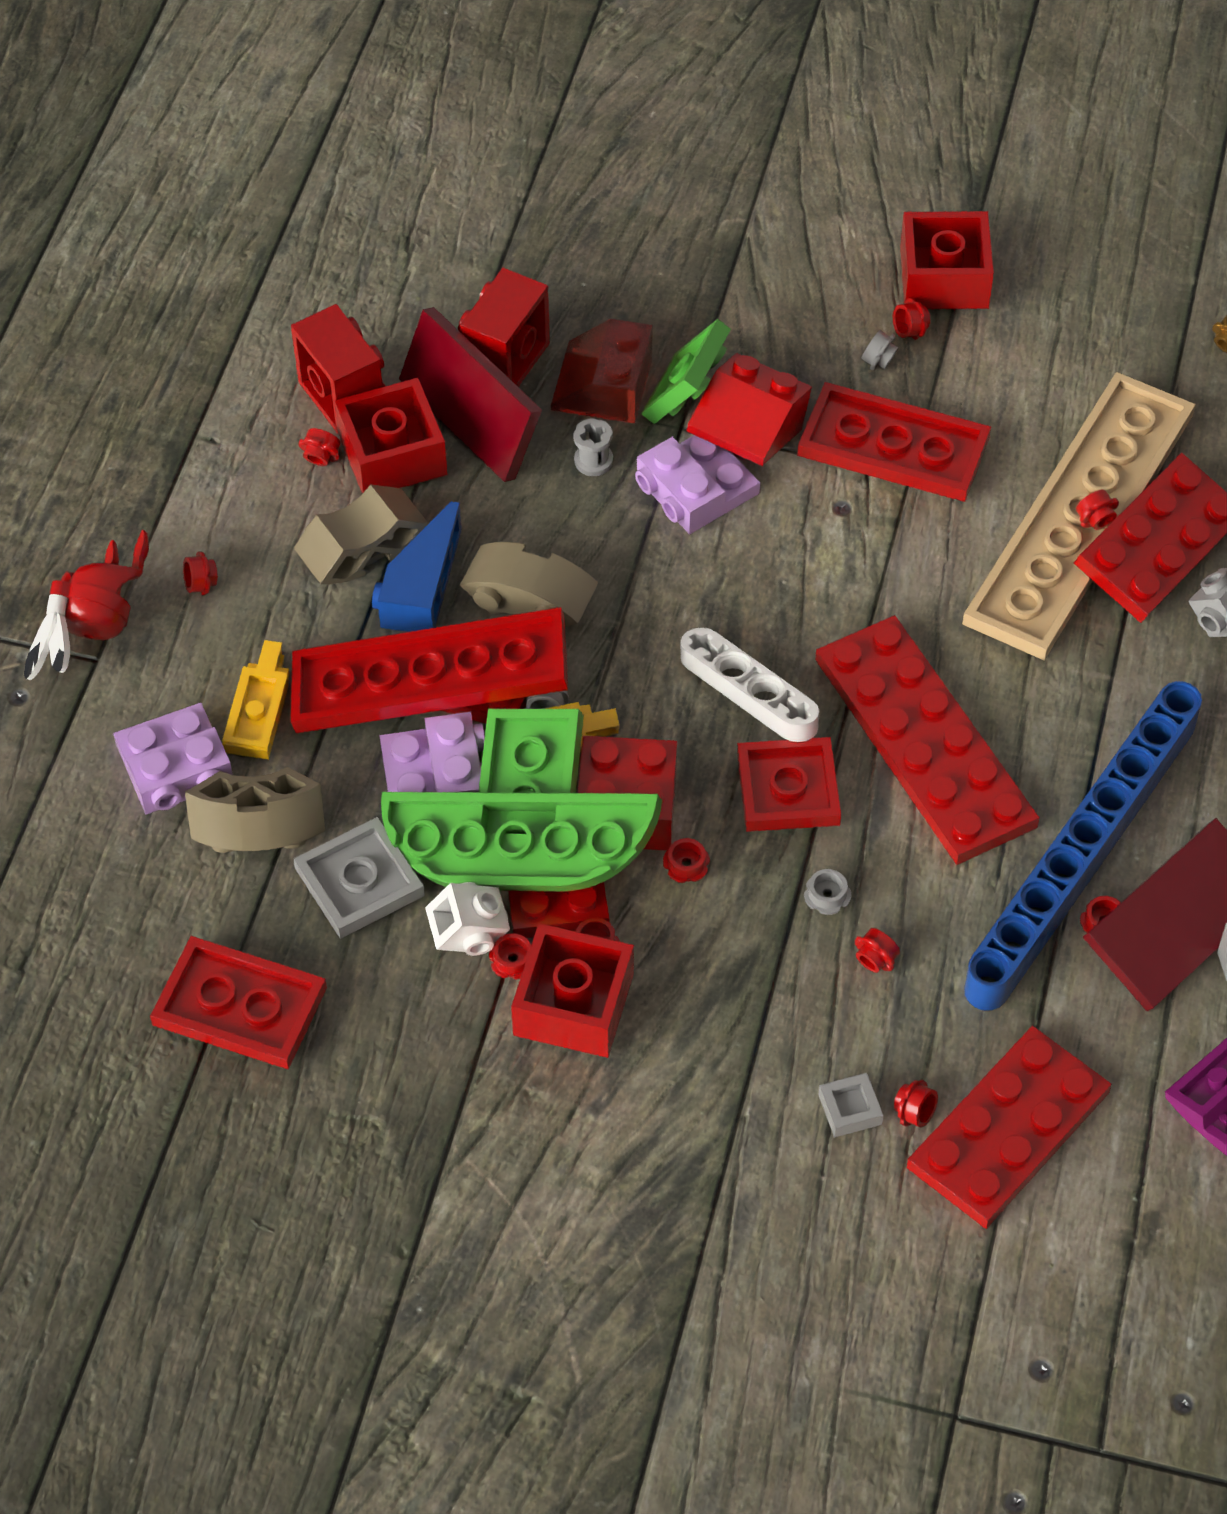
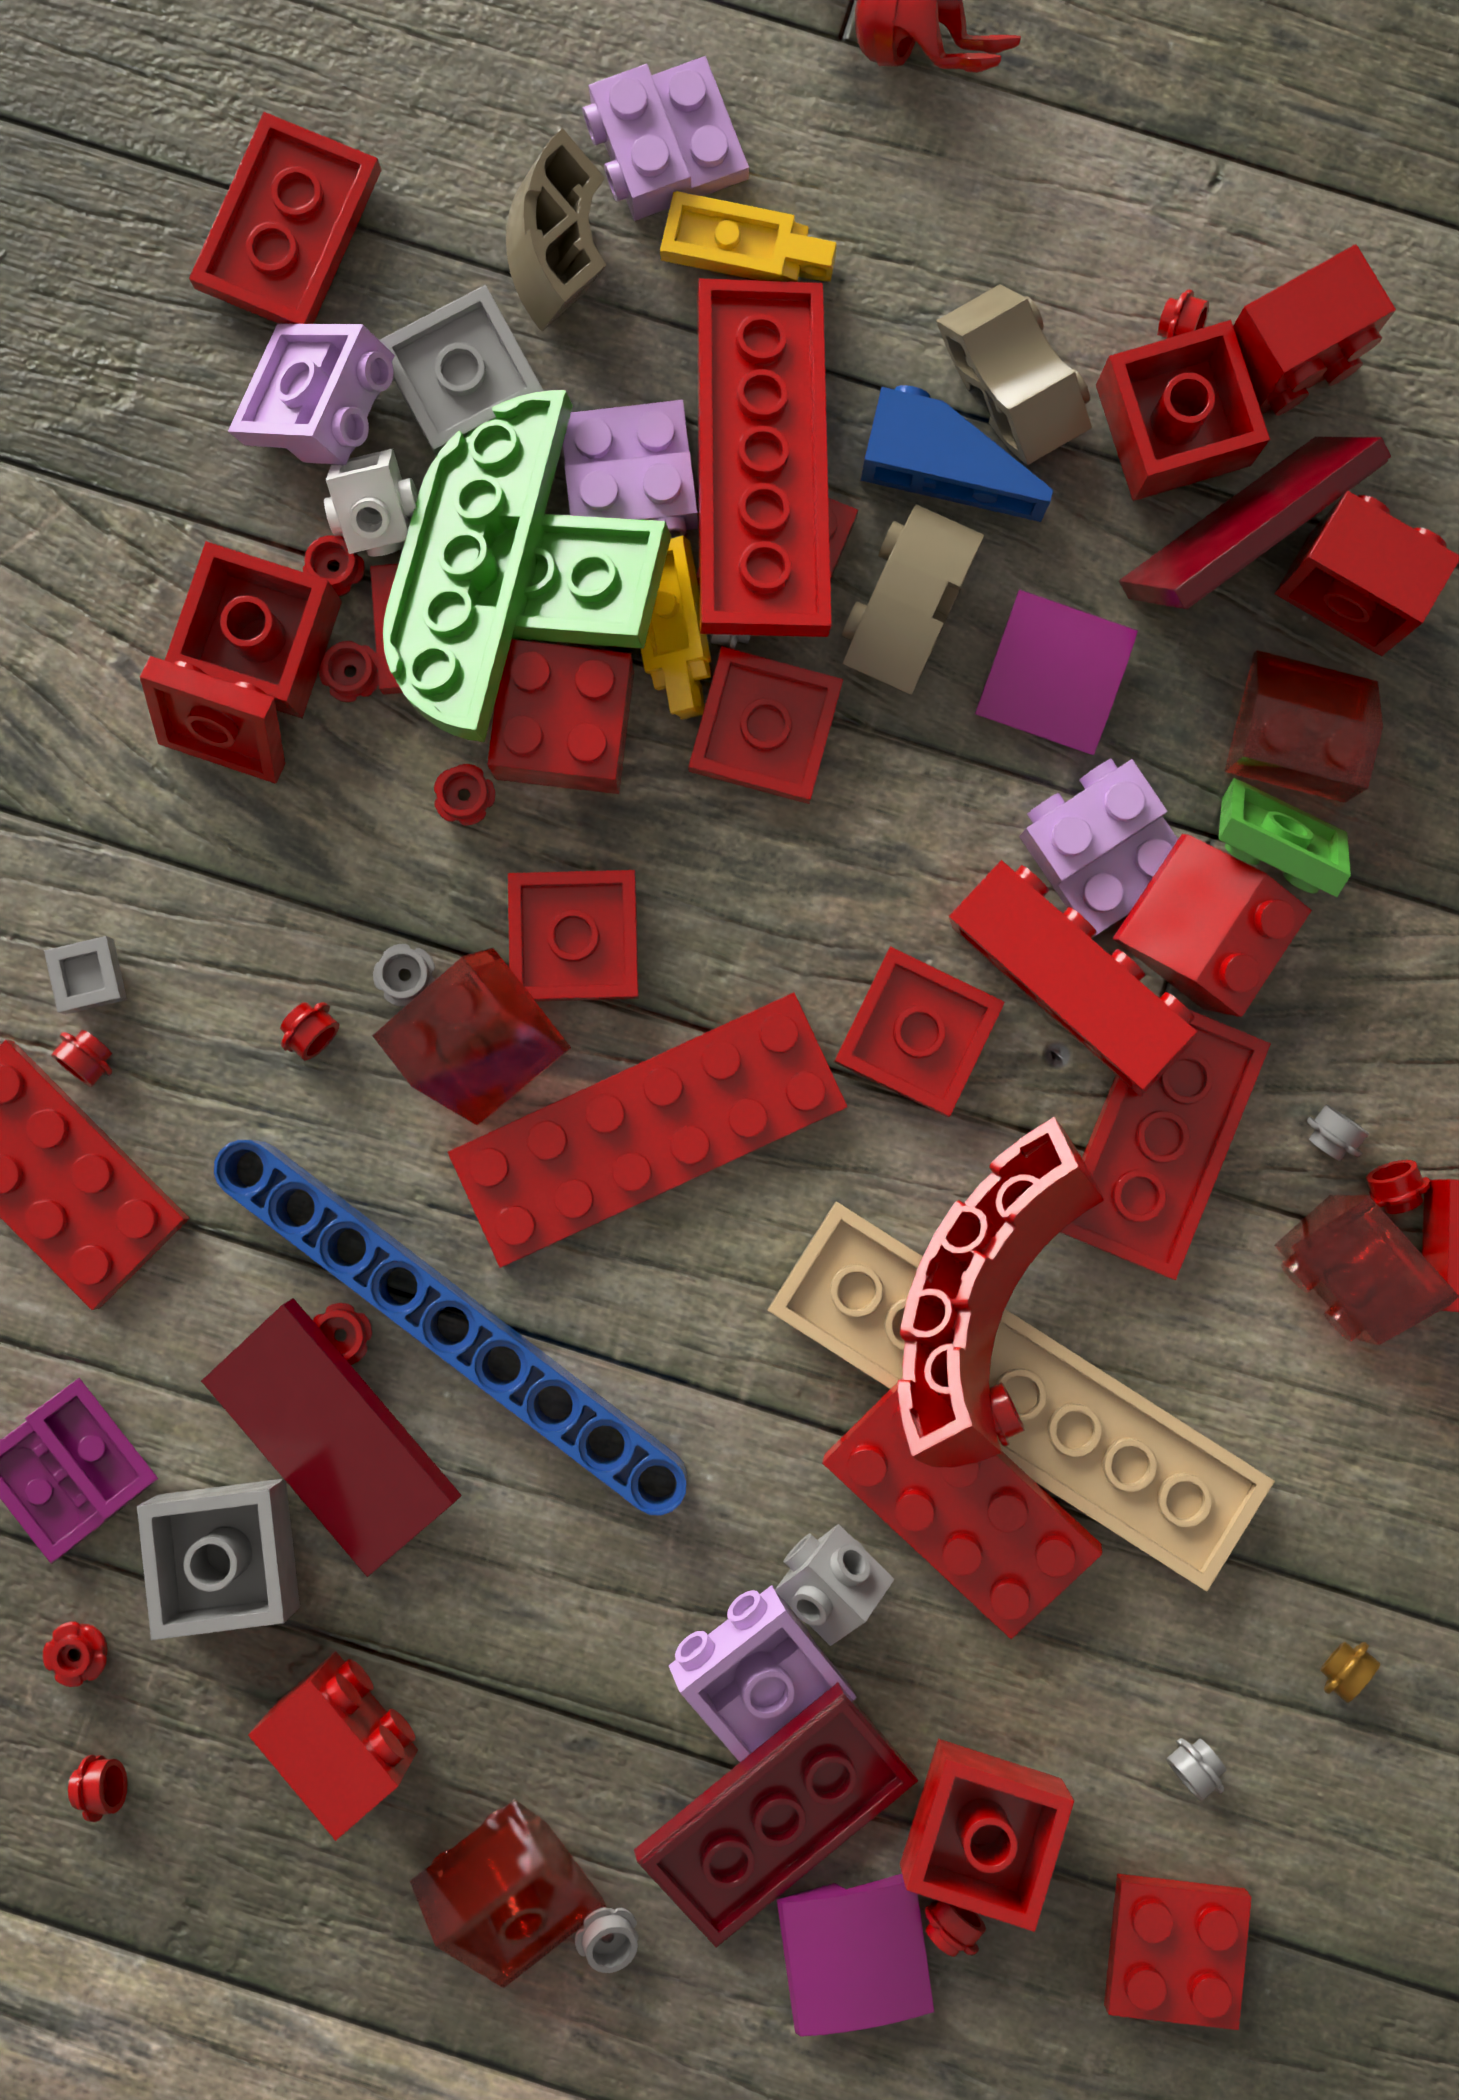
camera: 90 degrees right, 30 degrees up
red plate [183,551,218,596] -> none
light grey bush [573,418,613,476] -> none
white beam [680,628,819,742] -> none
none -> red plate [140,656,286,784]
none -> lavender plate [228,324,395,465]
none -> clear red slope [372,947,571,1125]
none -> red plate [688,646,843,804]
none -> red plate [834,946,1005,1117]
none -> red brick [898,1117,1104,1468]
none -> red brick [949,860,1197,1097]
none -> magenta slope [975,589,1138,755]
none -> clear red slope [1274,1195,1459,1345]

